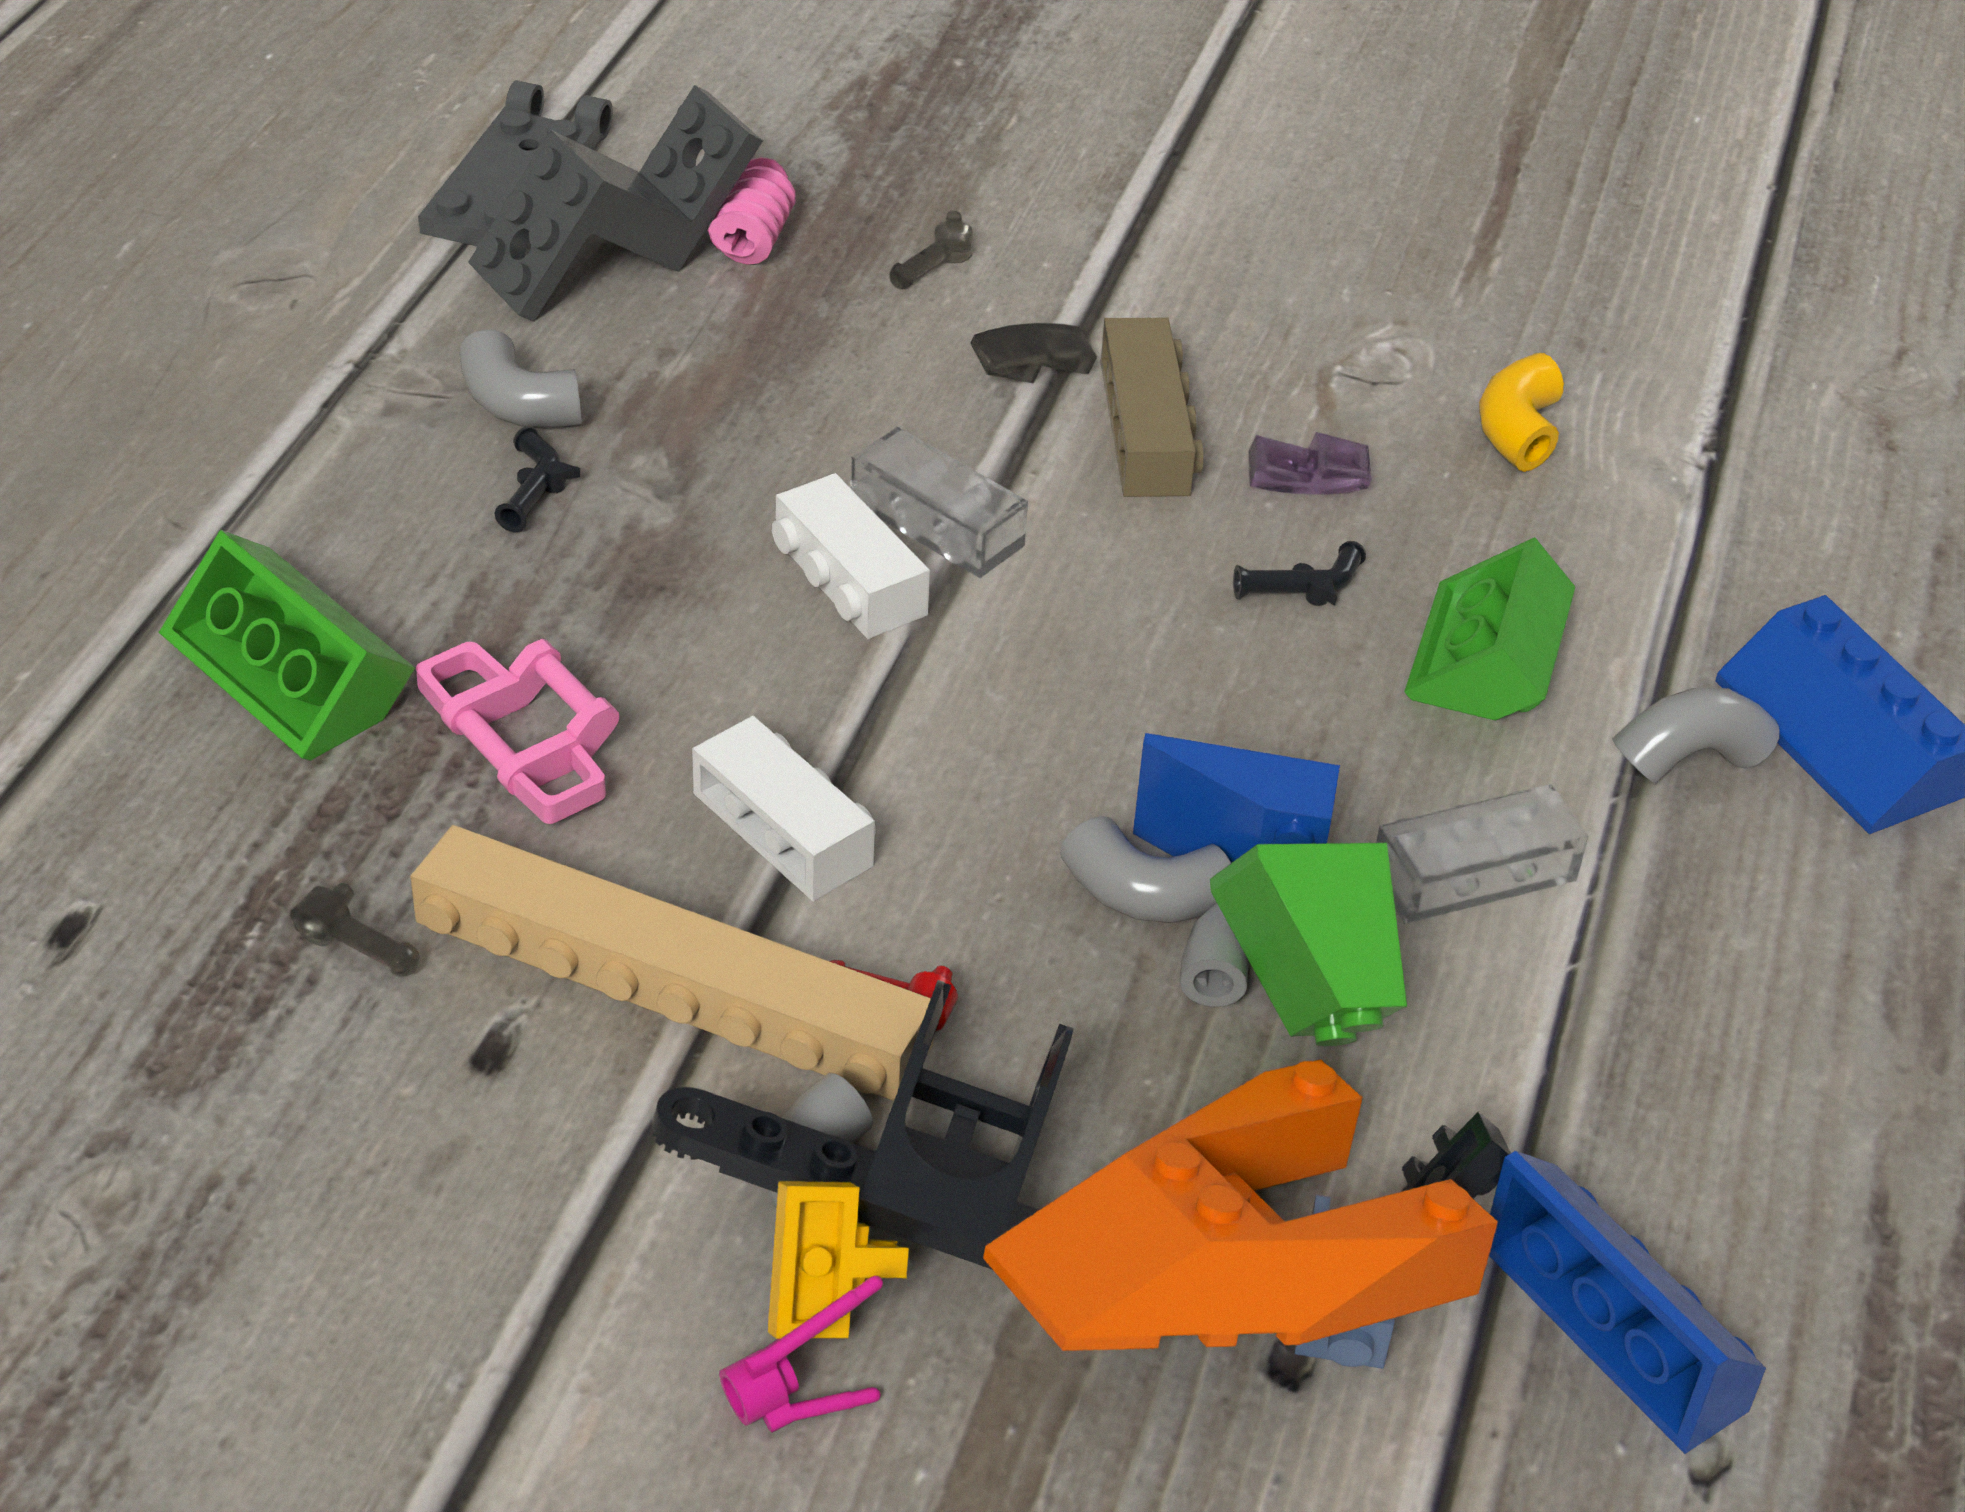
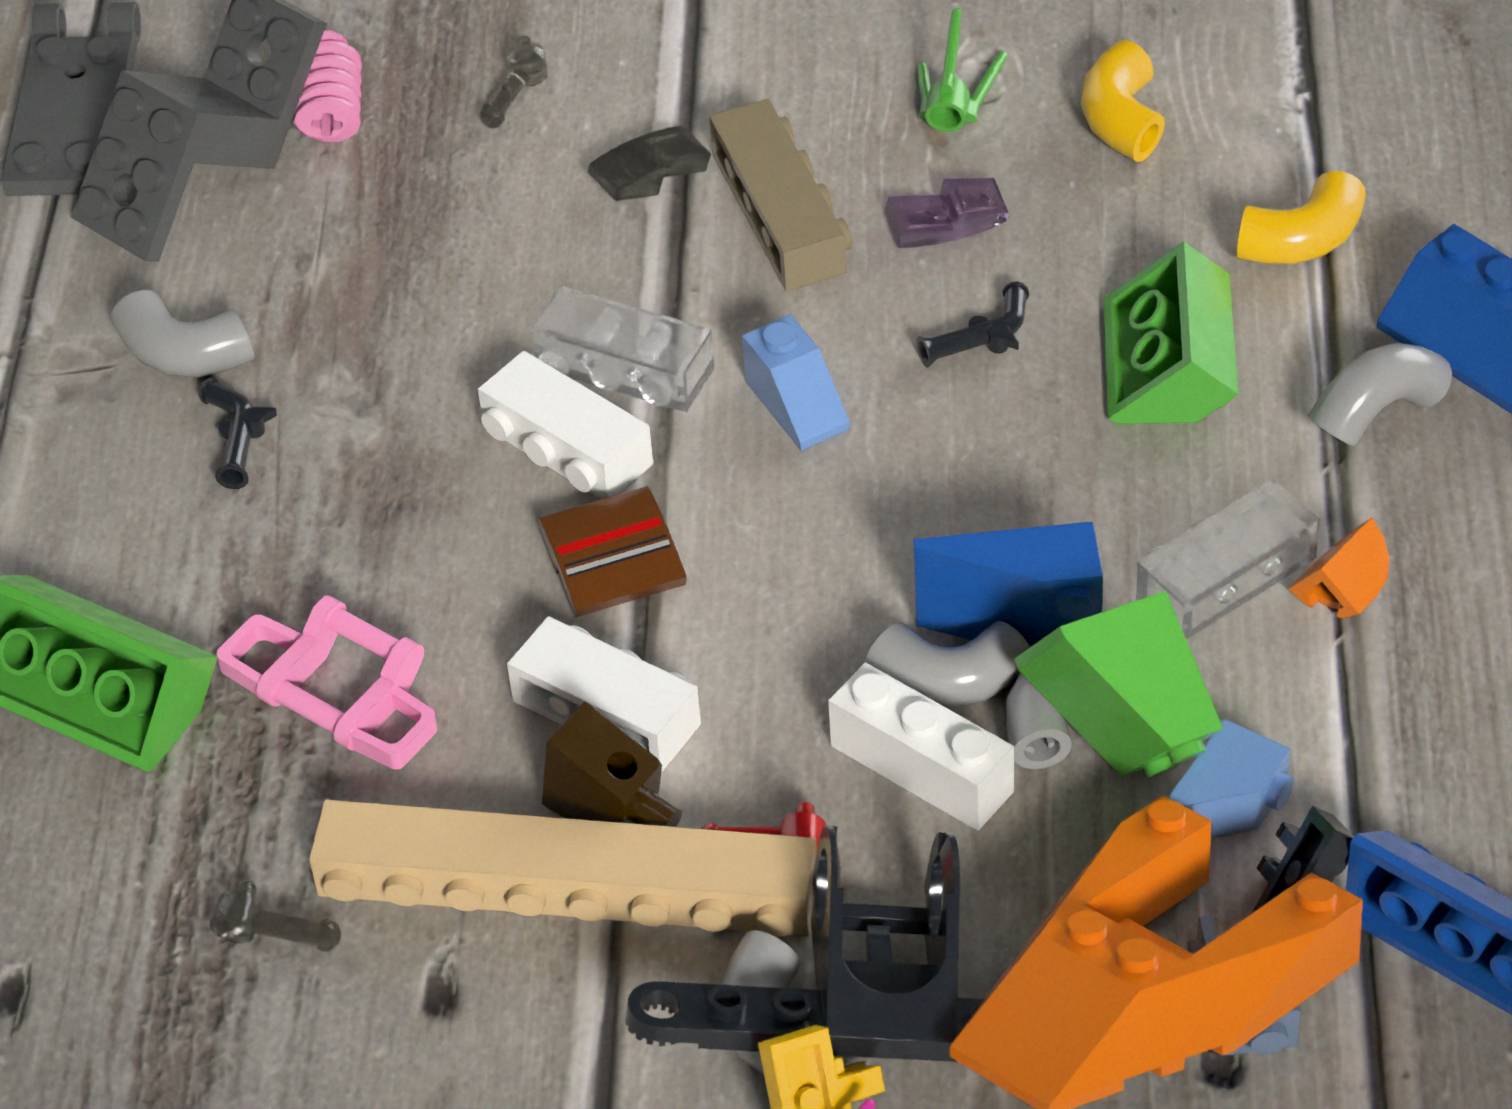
camera: 10 degrees left, 5 degrees up
none -> reddish brown slope [538,486,687,618]
none -> dark brown torso [542,701,682,827]
none -> medium blue slope [742,314,850,451]
none -> white brick [828,662,1014,831]
none -> bright green plant [917,8,1008,132]
none -> medium blue slope [1168,719,1294,838]
none -> yellow cylinder [1237,171,1366,265]
none -> orange brick [1288,517,1390,618]

